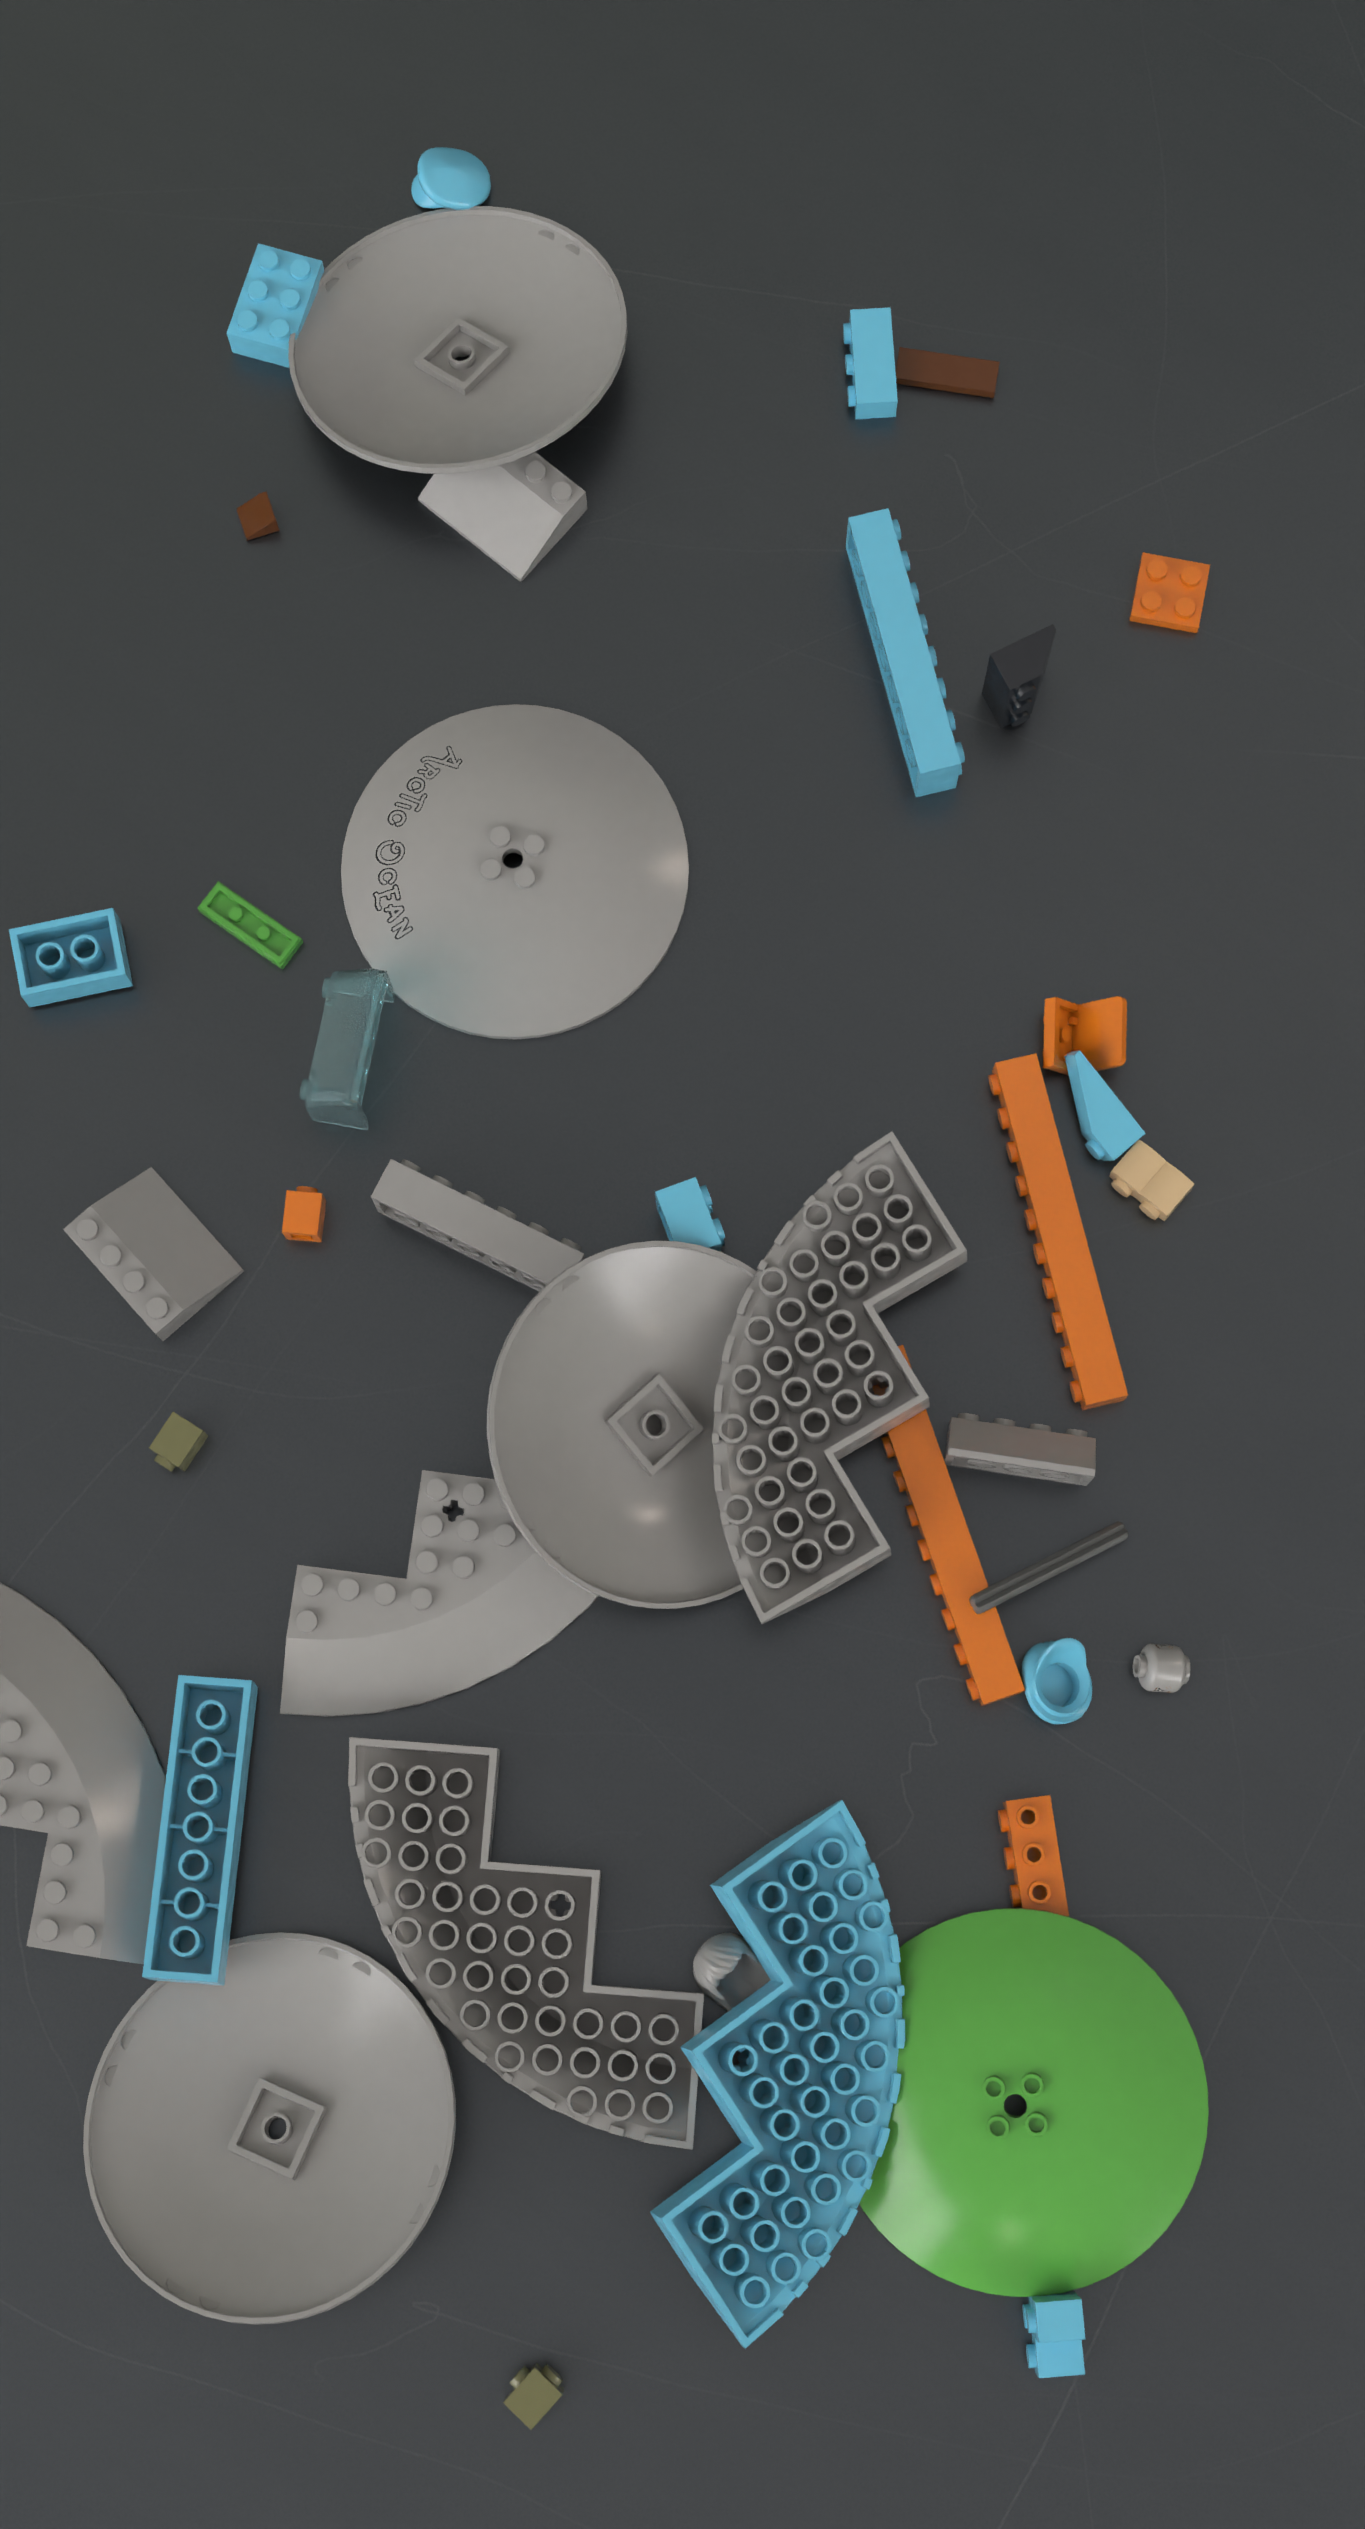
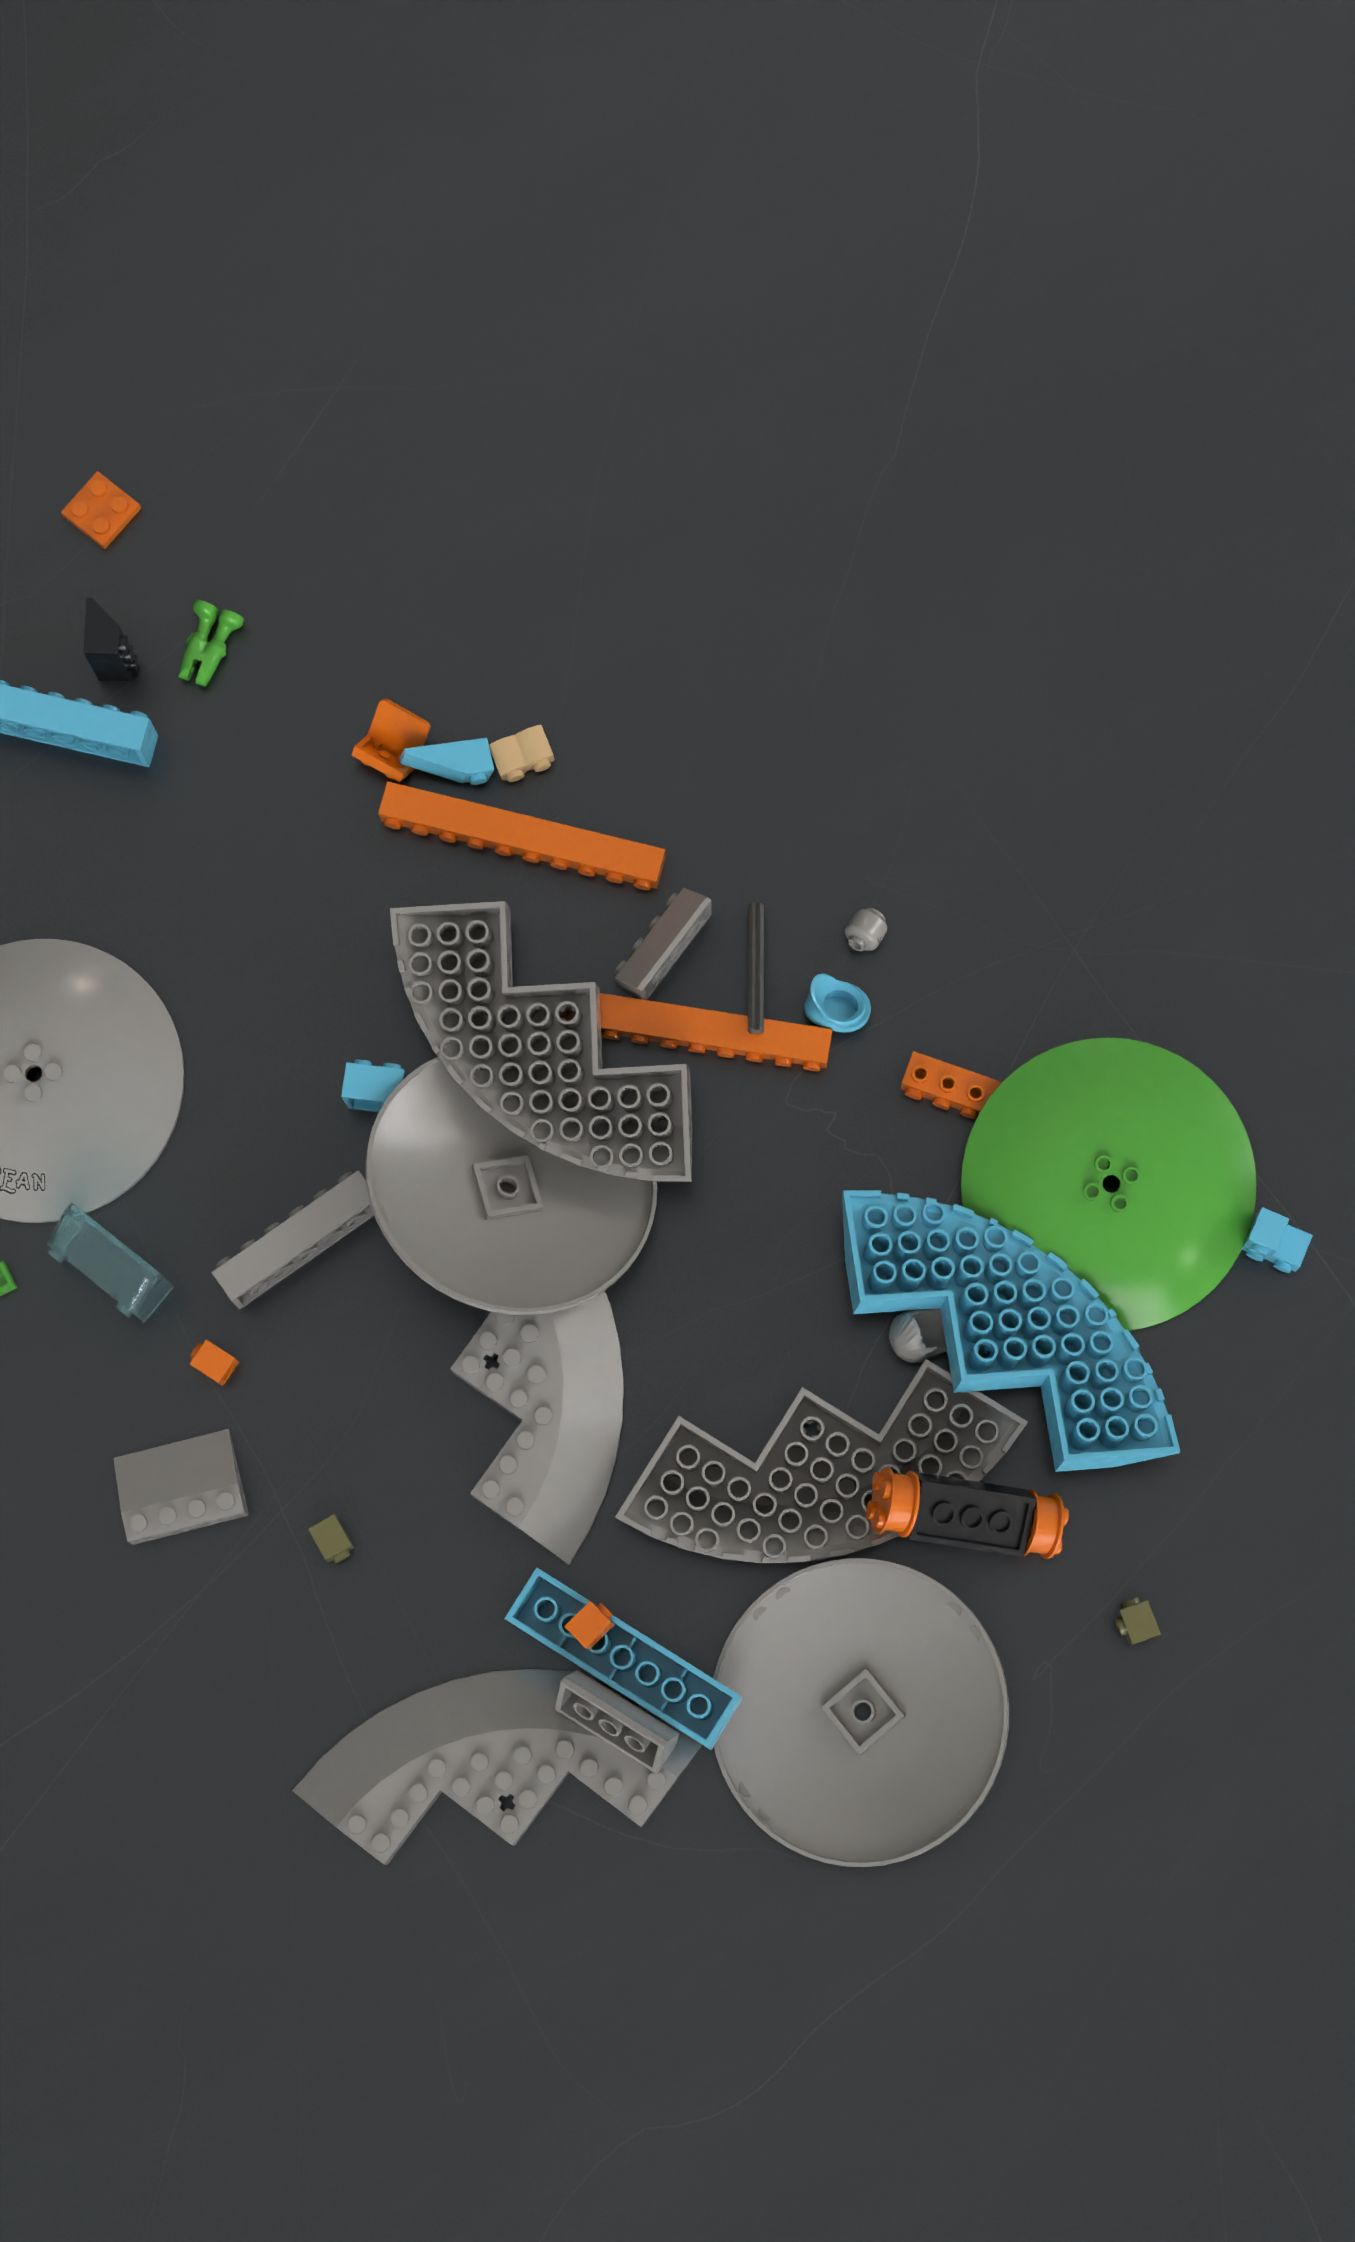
camera: 60 degrees left, 0 degrees up
none -> bright green piece [178,599,244,687]
none -> light grey slope [555,1669,680,1774]
none -> orange brick [564,1601,614,1651]
none -> black brick [866,1467,1069,1559]

